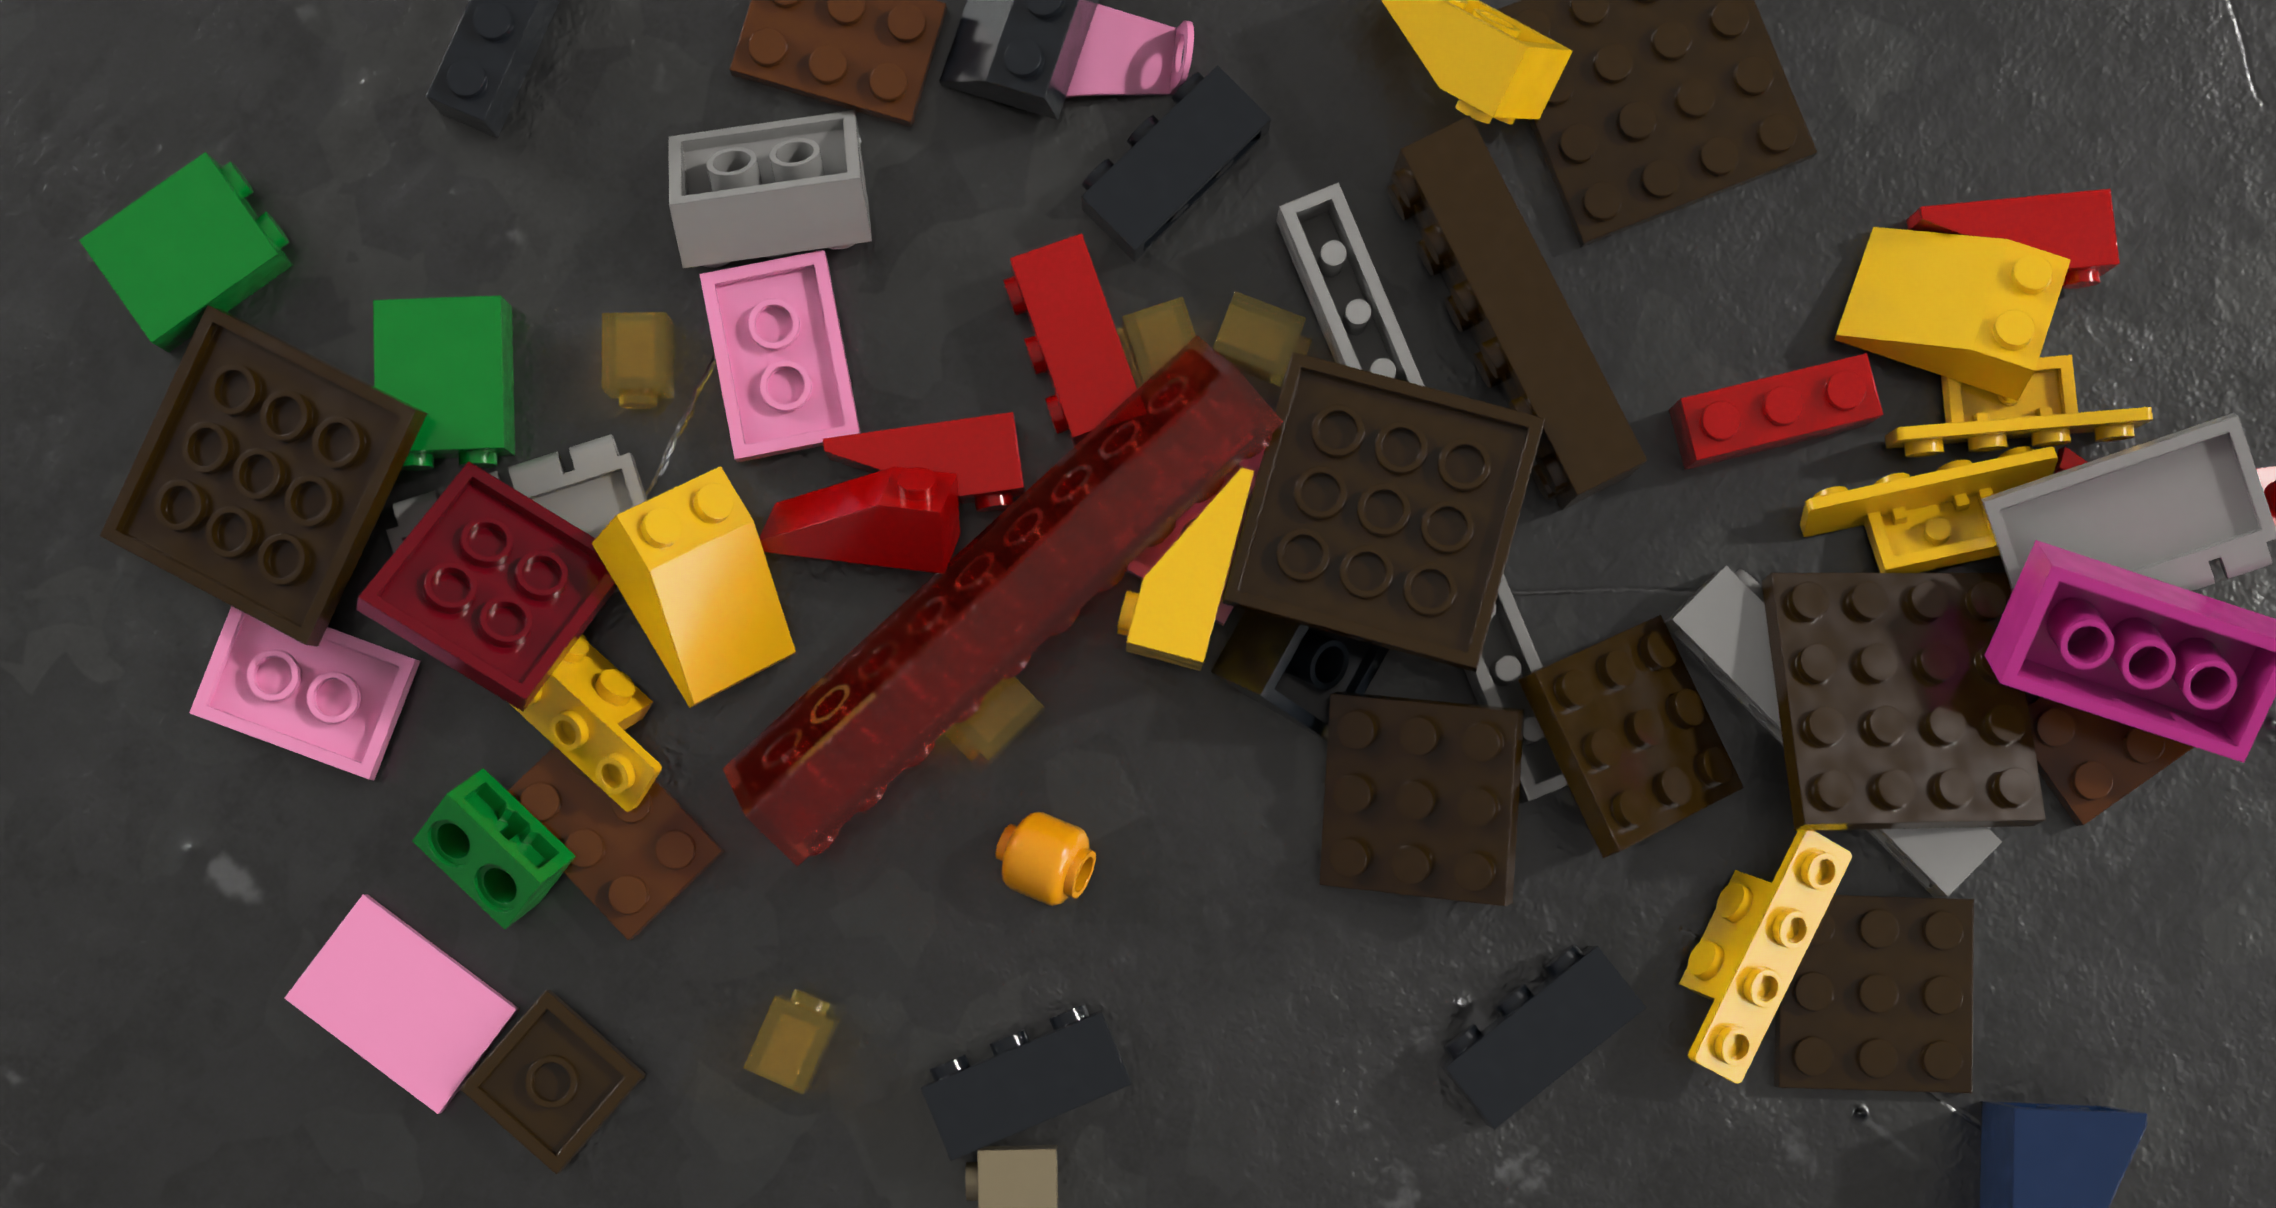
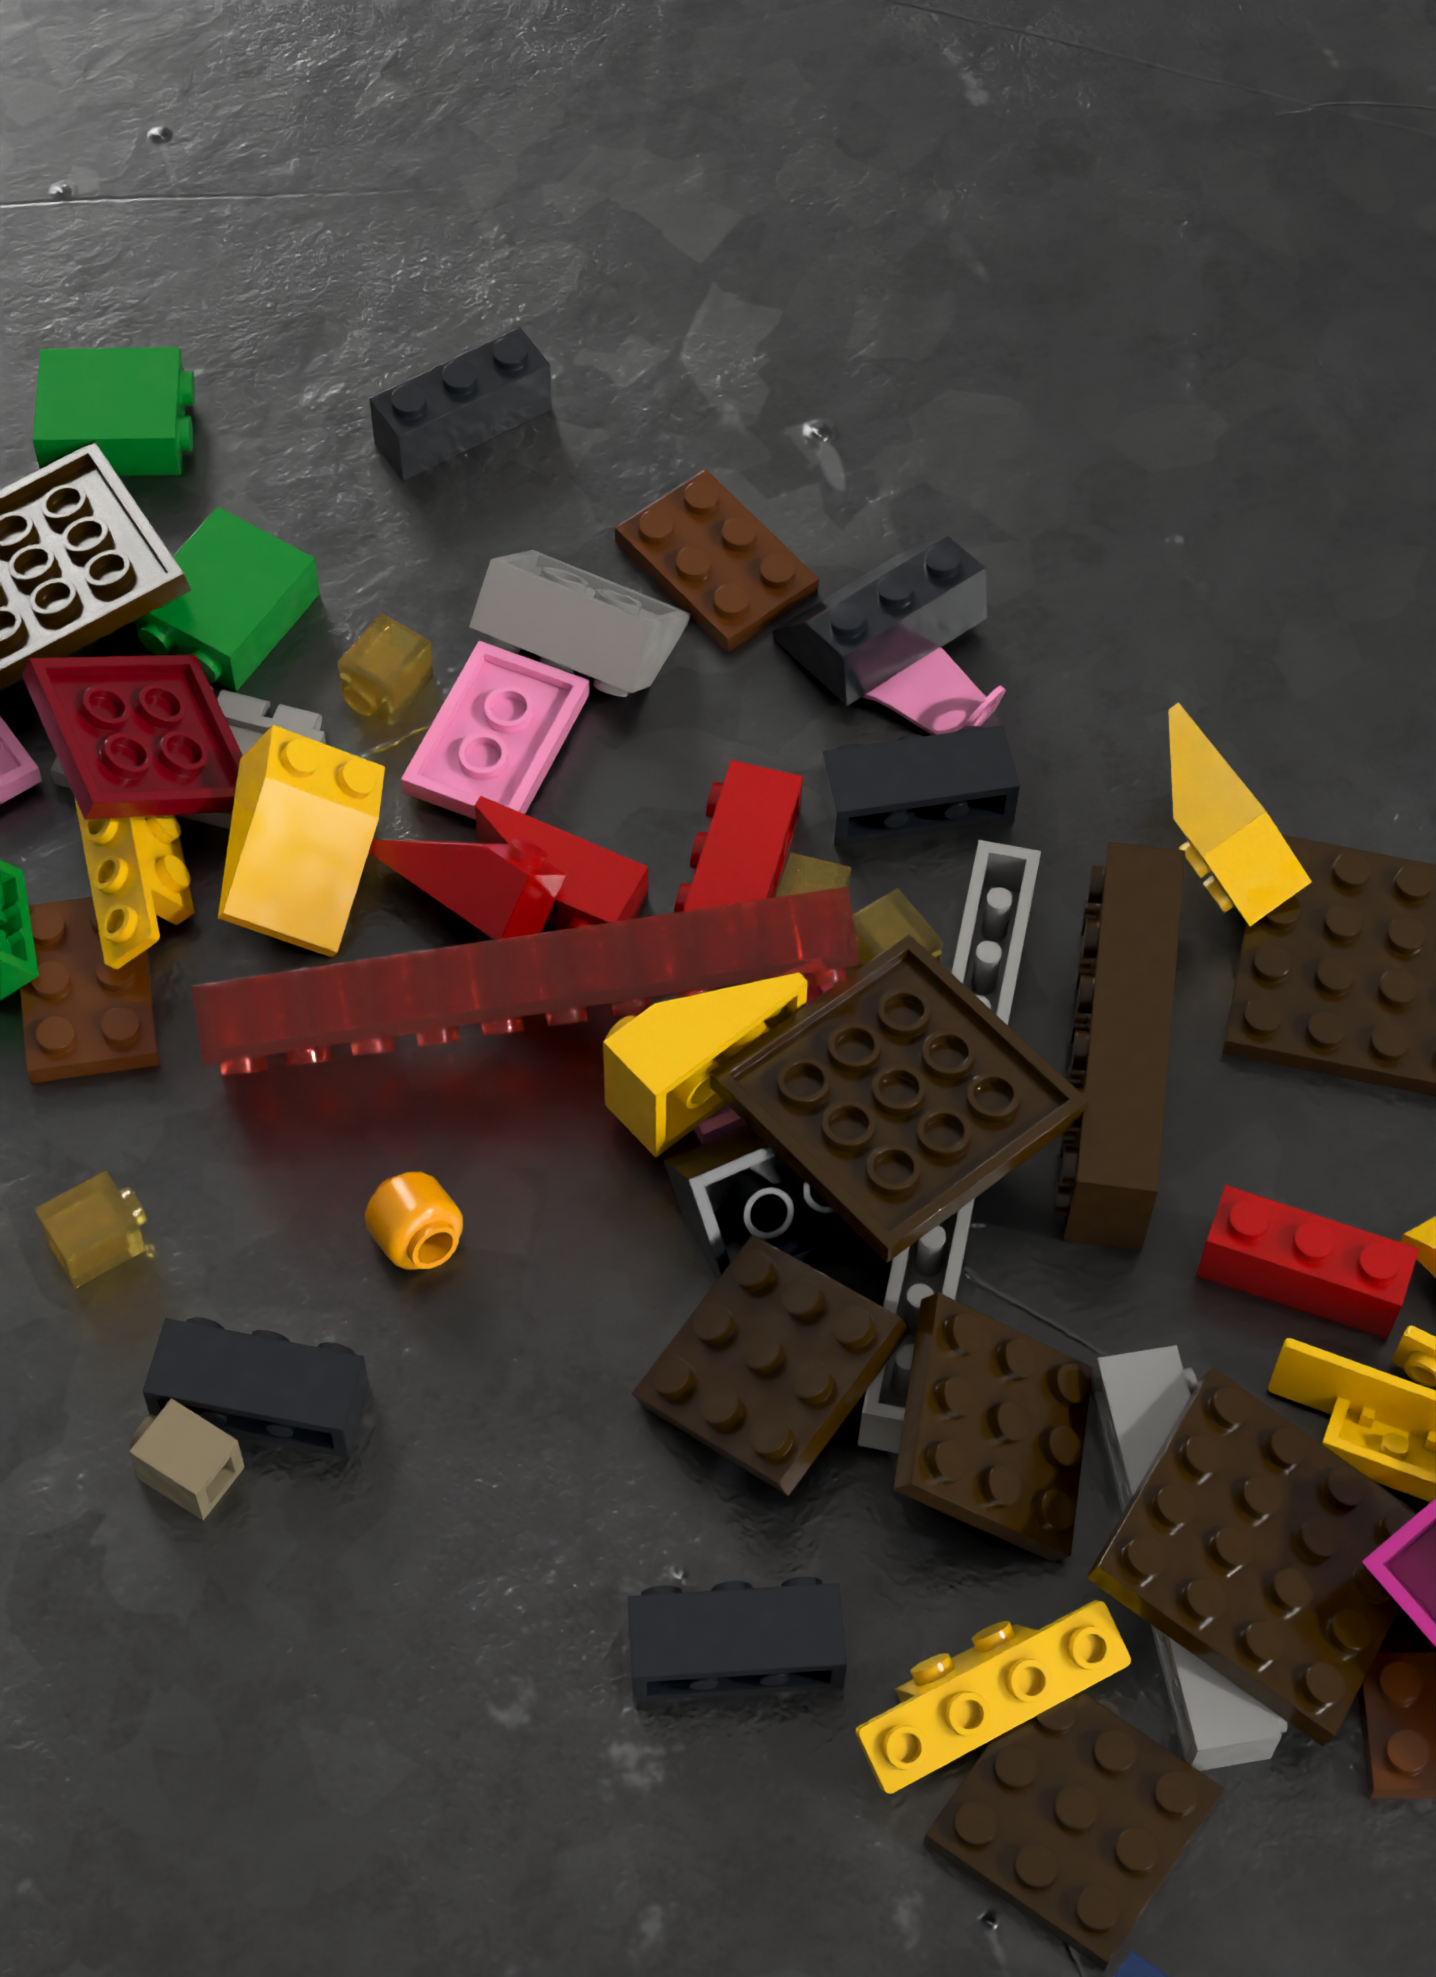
camera: 35 degrees right, 25 degrees down
clear yellow brick [944,661,1045,763] -> none

